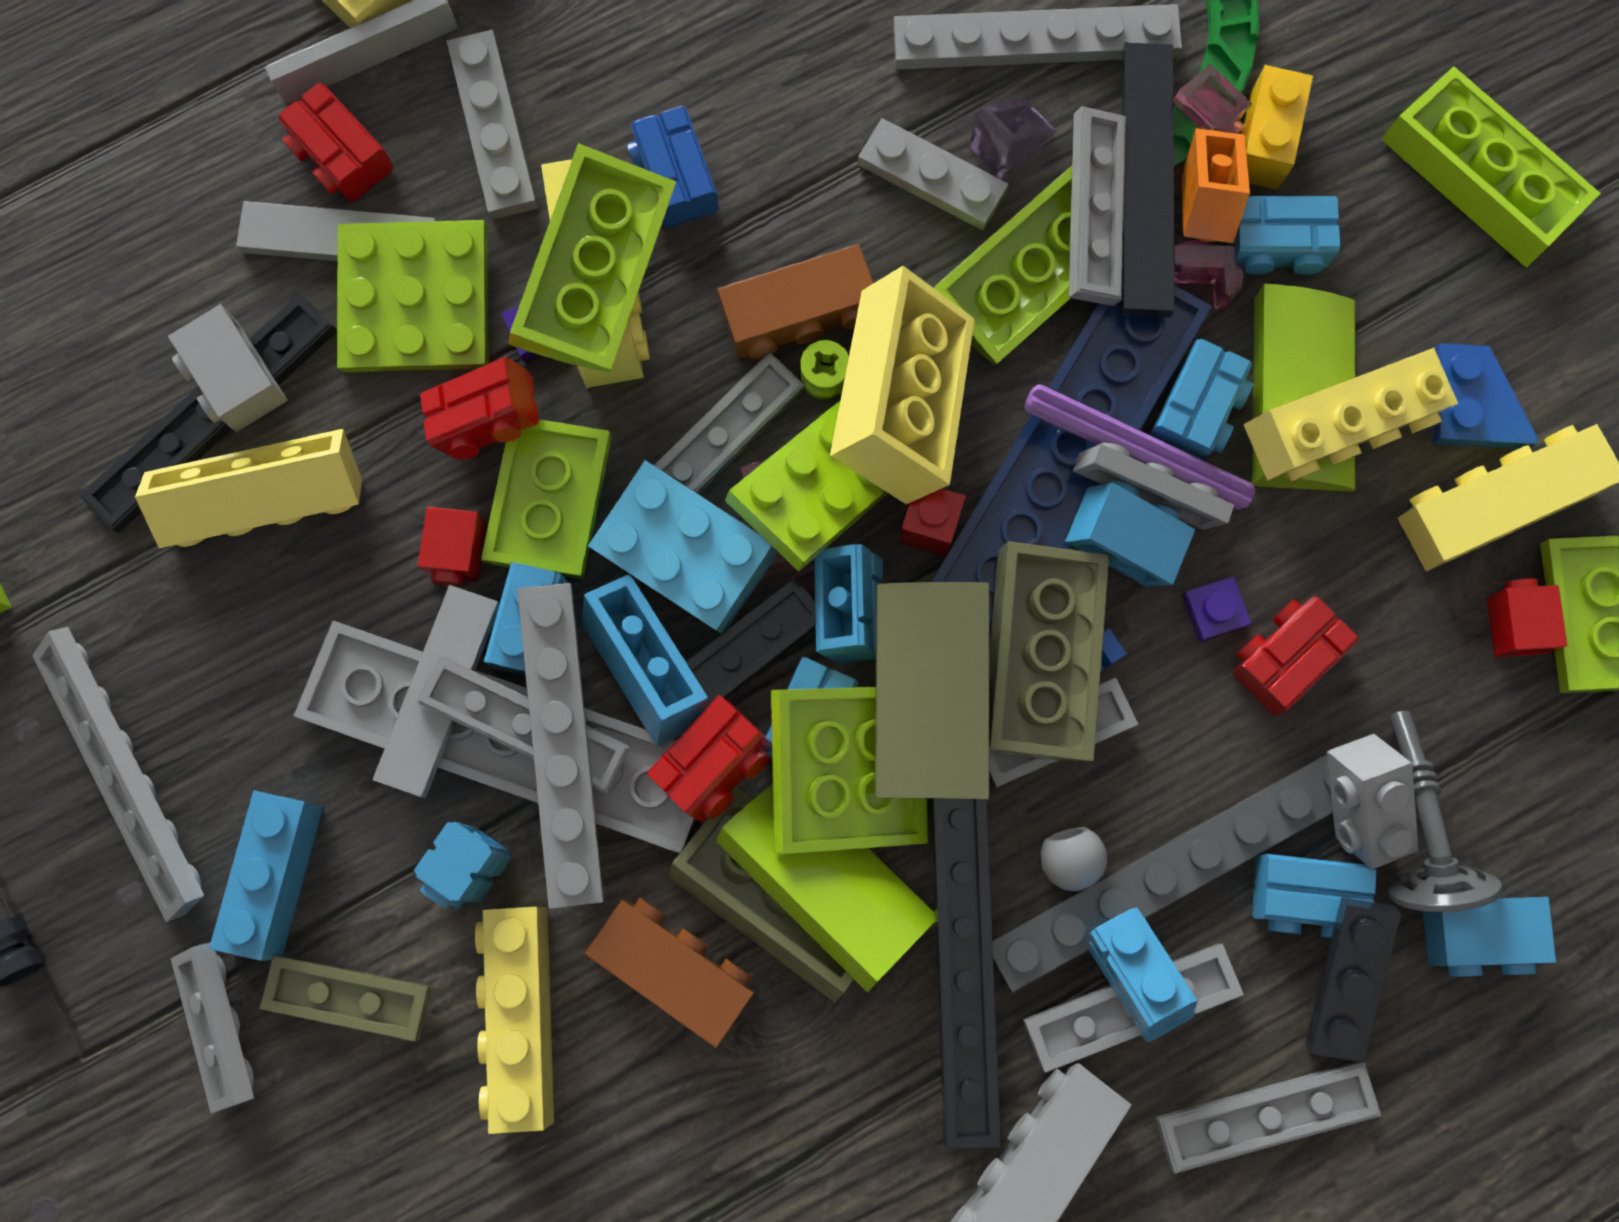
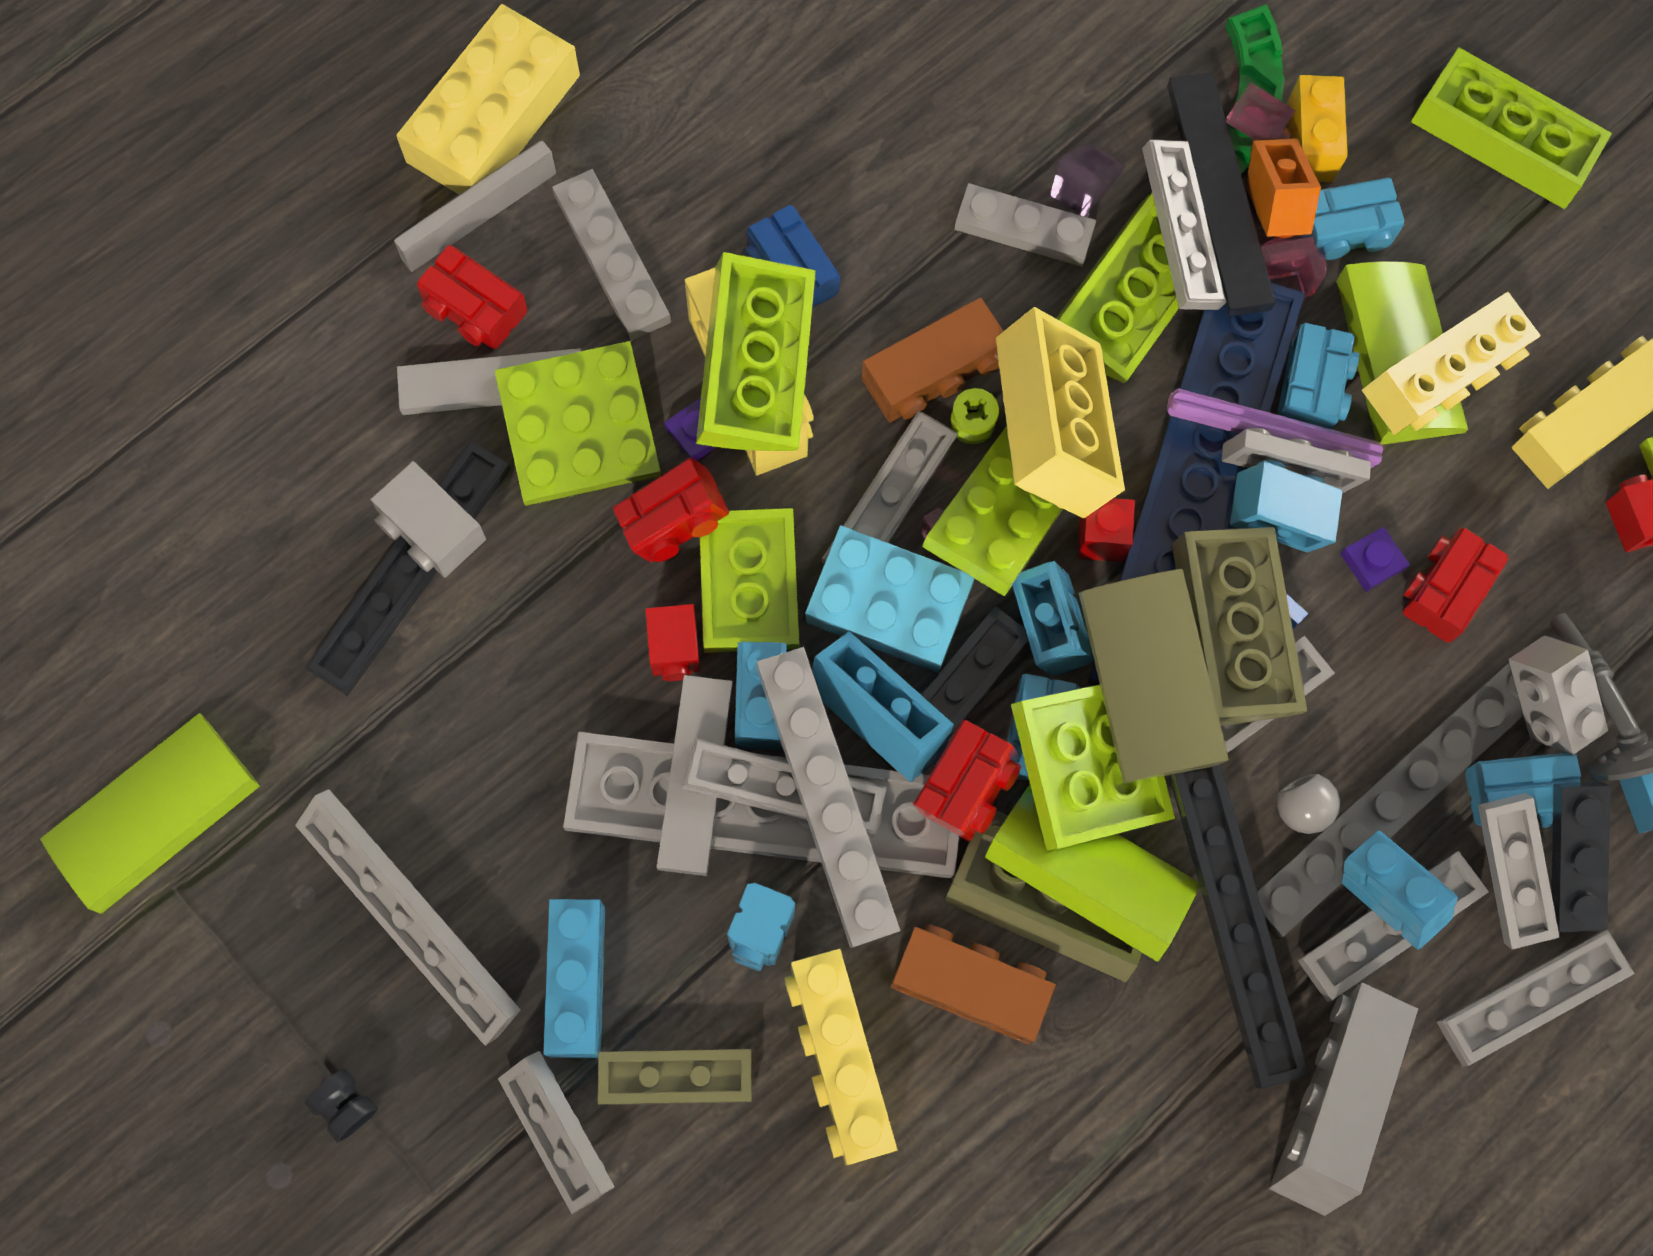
camera: 20 degrees left, 5 degrees down
light yellow brick [135,429,362,548] -> none
light grey plate [893,4,1182,70] -> none
blue wing [1433,343,1538,449] -> none
none -> light grey plate [1478,793,1559,949]

